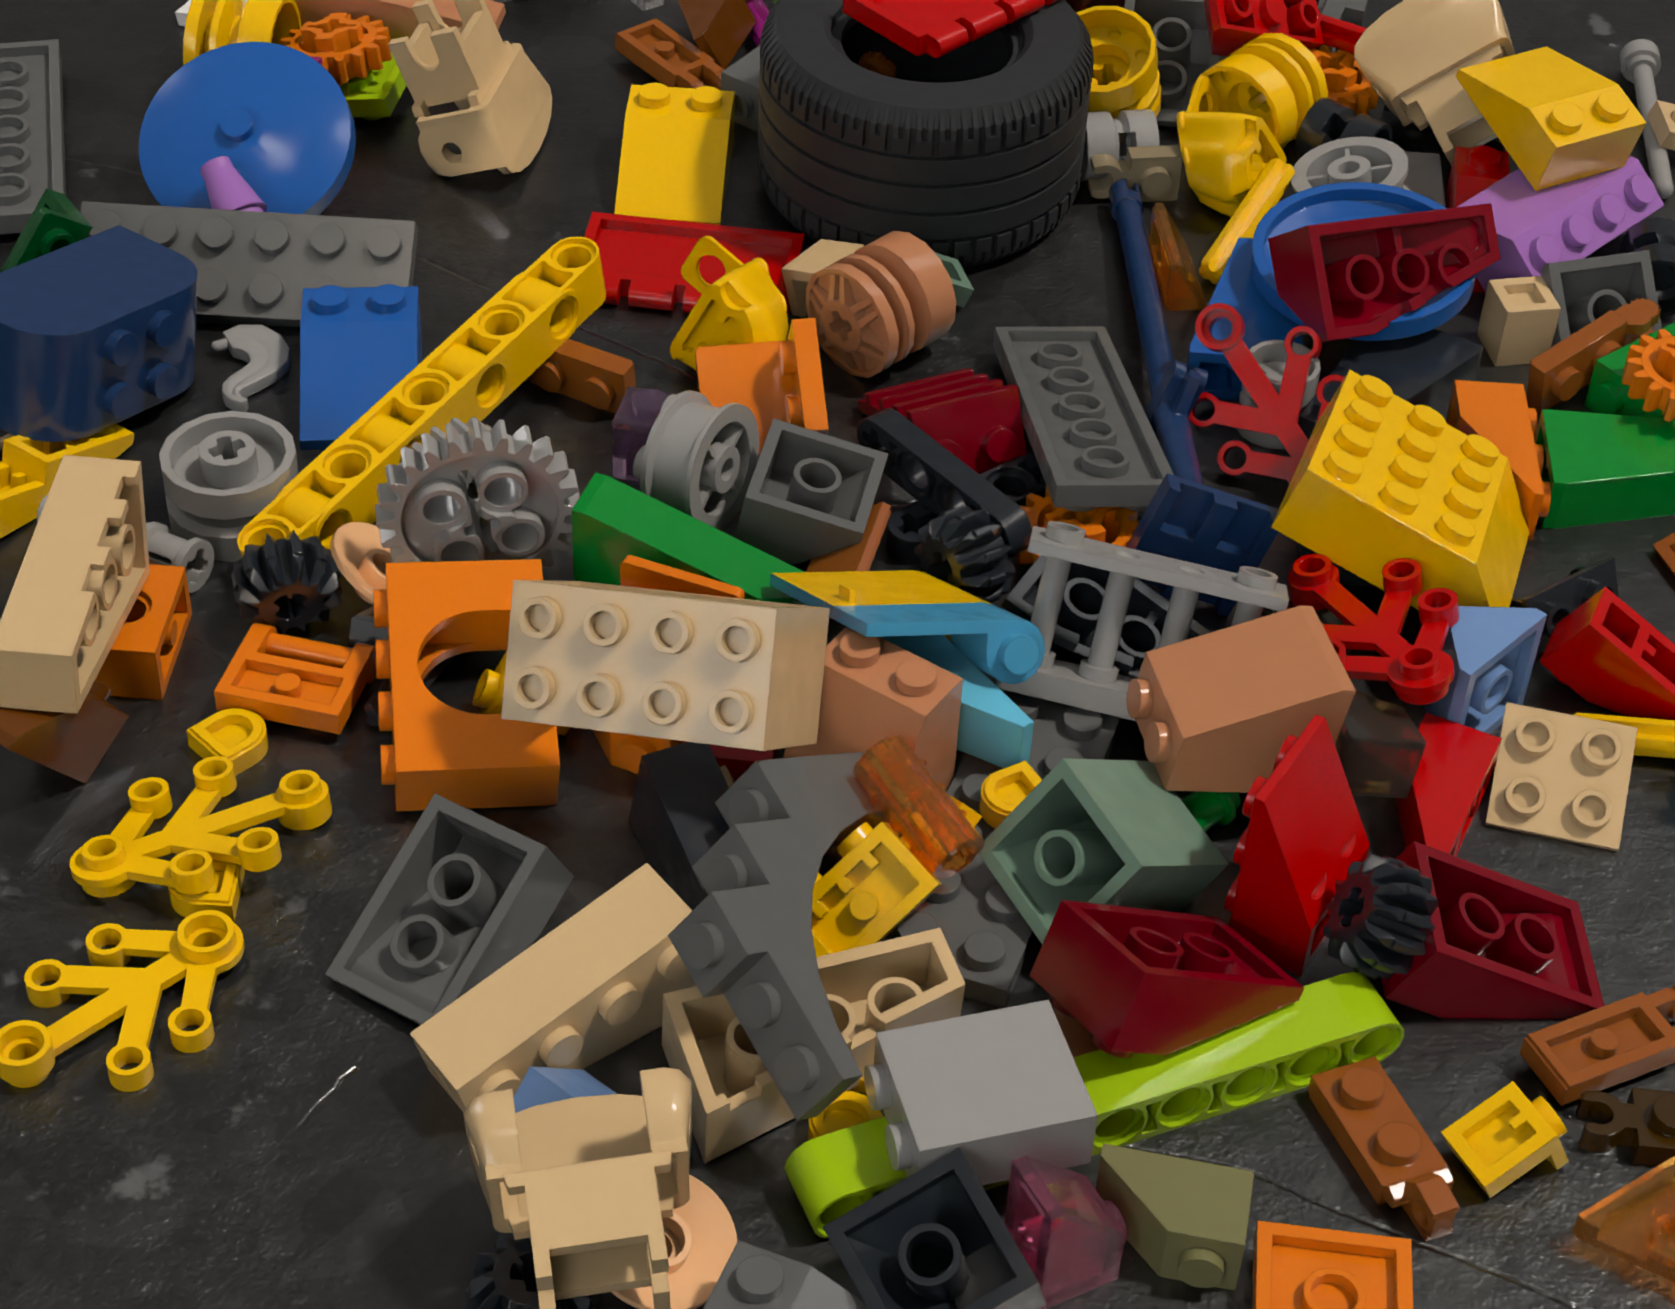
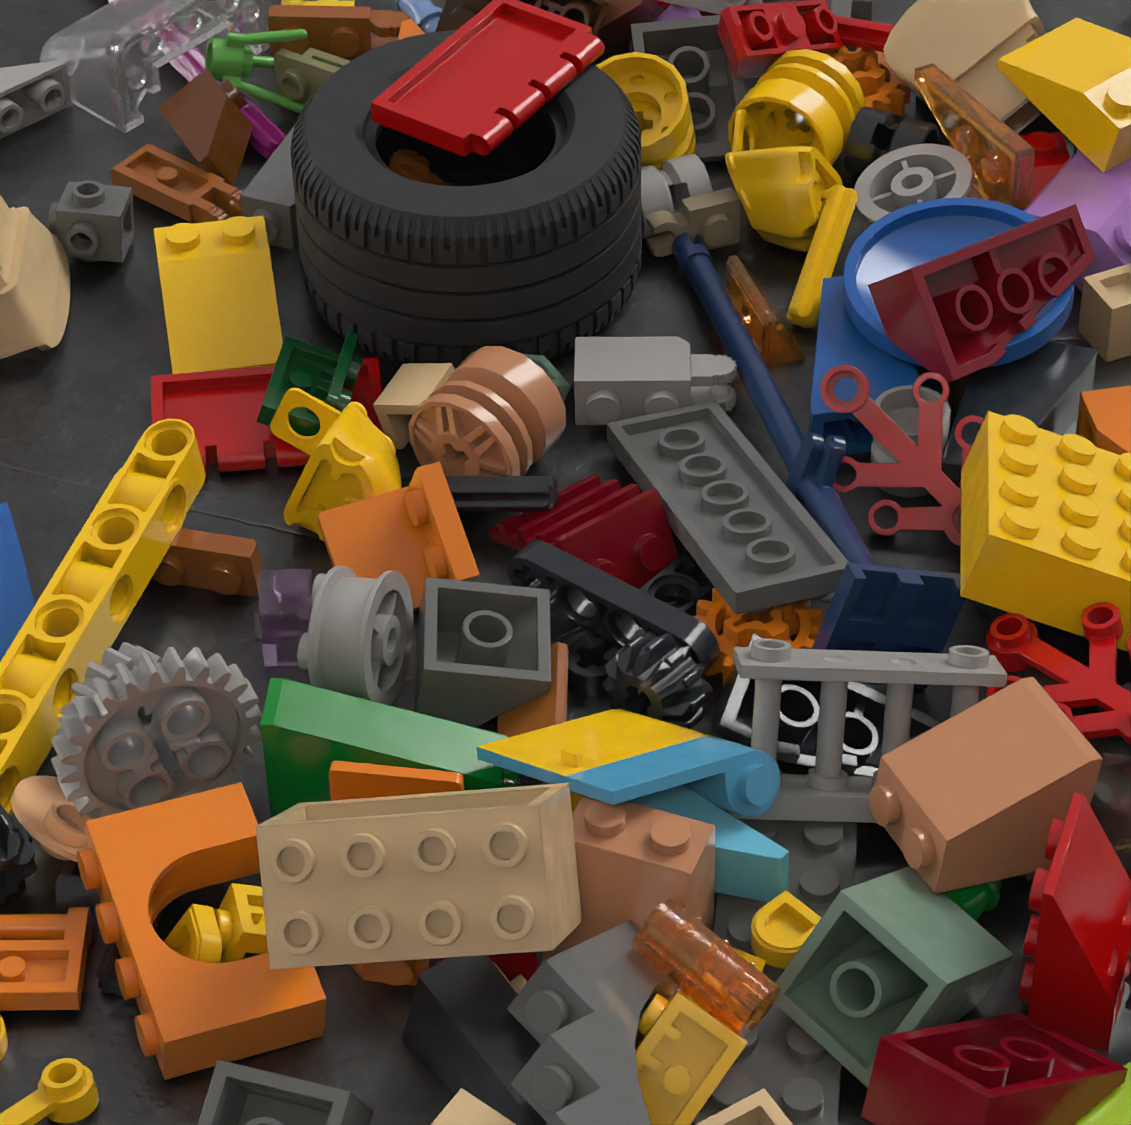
camera: 10 degrees left, 0 degrees up
none -> dark grey brick [49,180,135,263]
none -> yellow tile [164,904,222,963]
none -> dark green bracket [256,331,363,436]
none -> black axle [401,476,559,512]
none -> light grey hinge [574,336,737,425]
none -> clear orange wing [914,63,1035,211]

